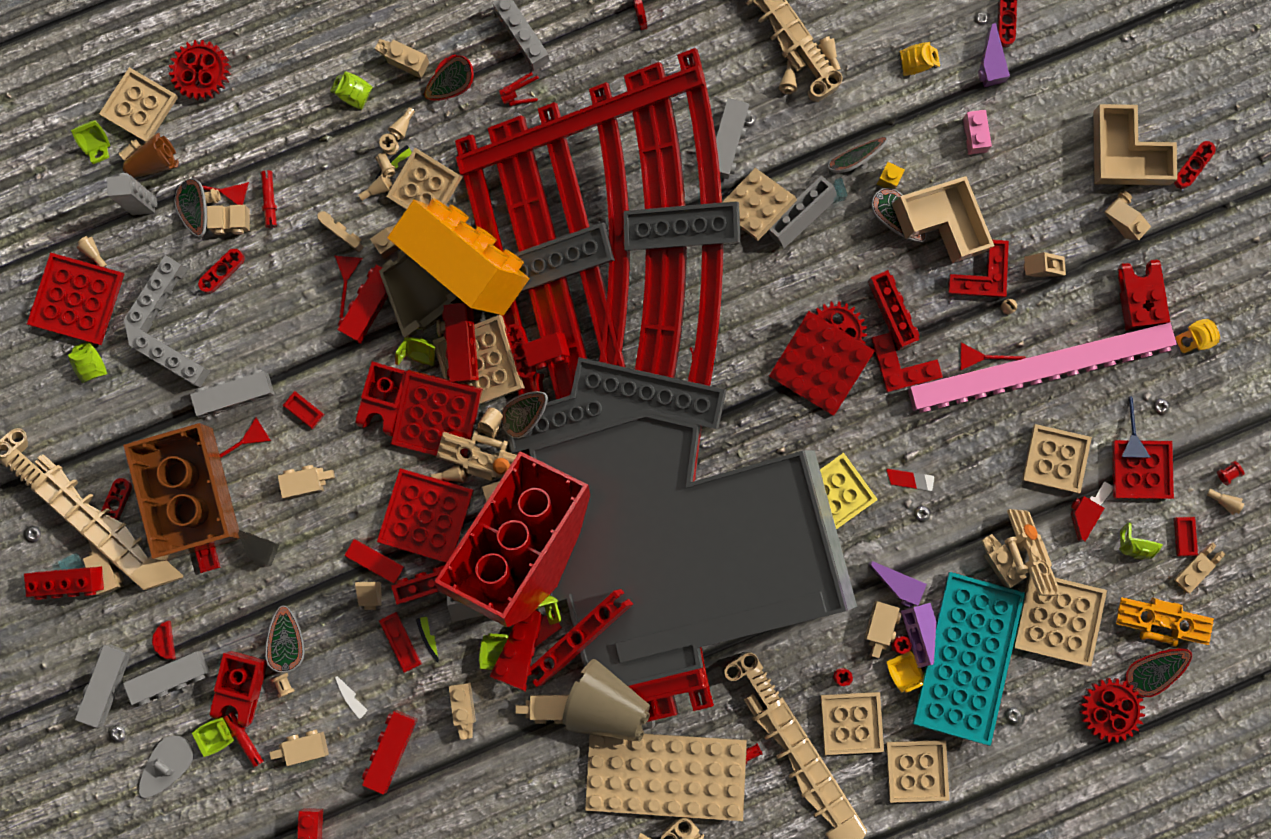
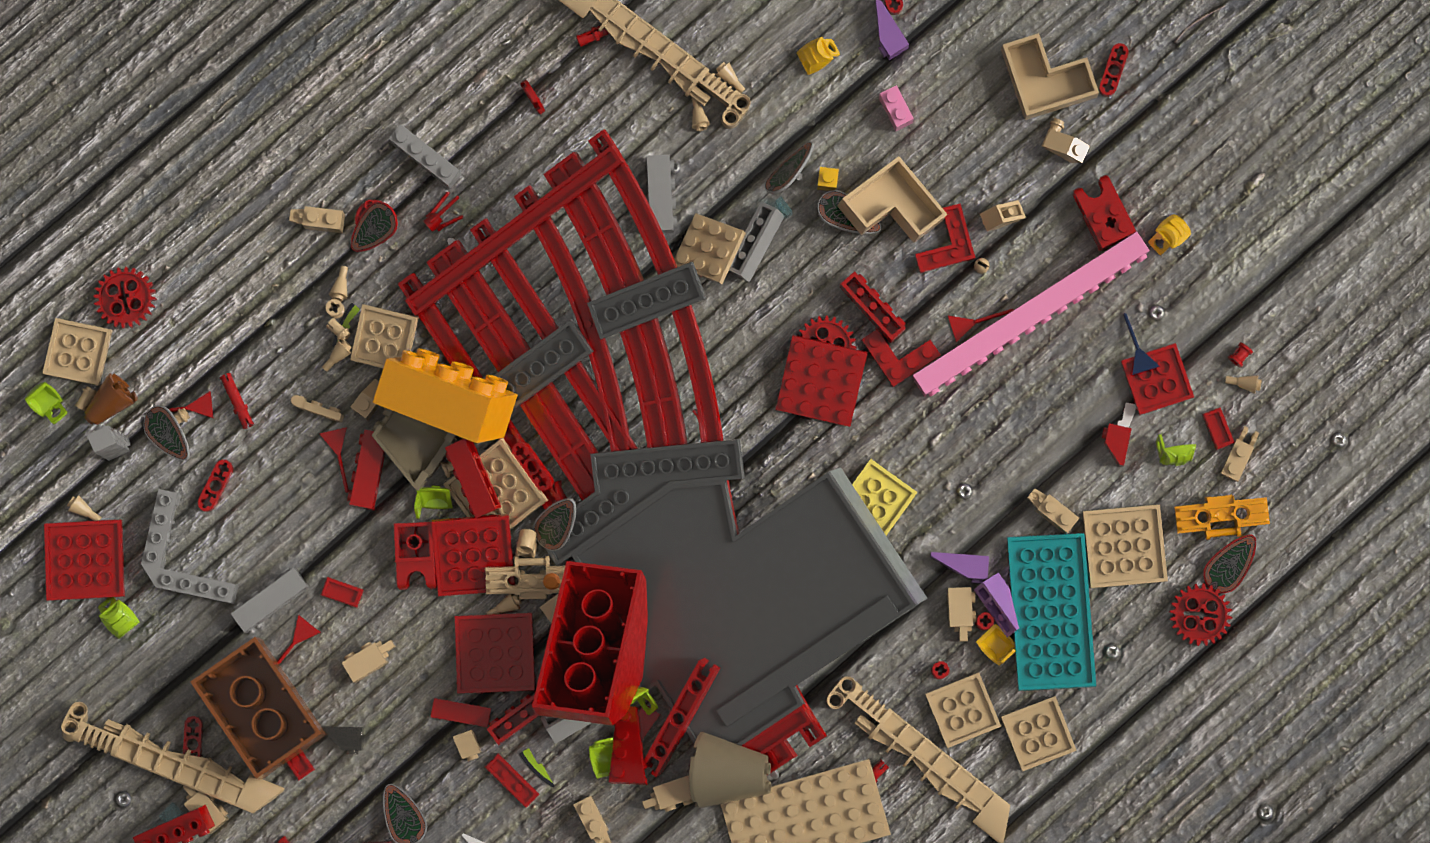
camera: 20 degrees left, 0 degrees up
tan brick [207,205,250,235] -> none
lime piece [330,71,373,110] -> none
red brick [522,332,570,370] -> none
sticker [887,469,934,491] -> none
tan piece [1005,509,1060,596] -> none
tan plate [1022,424,1092,494] -> none

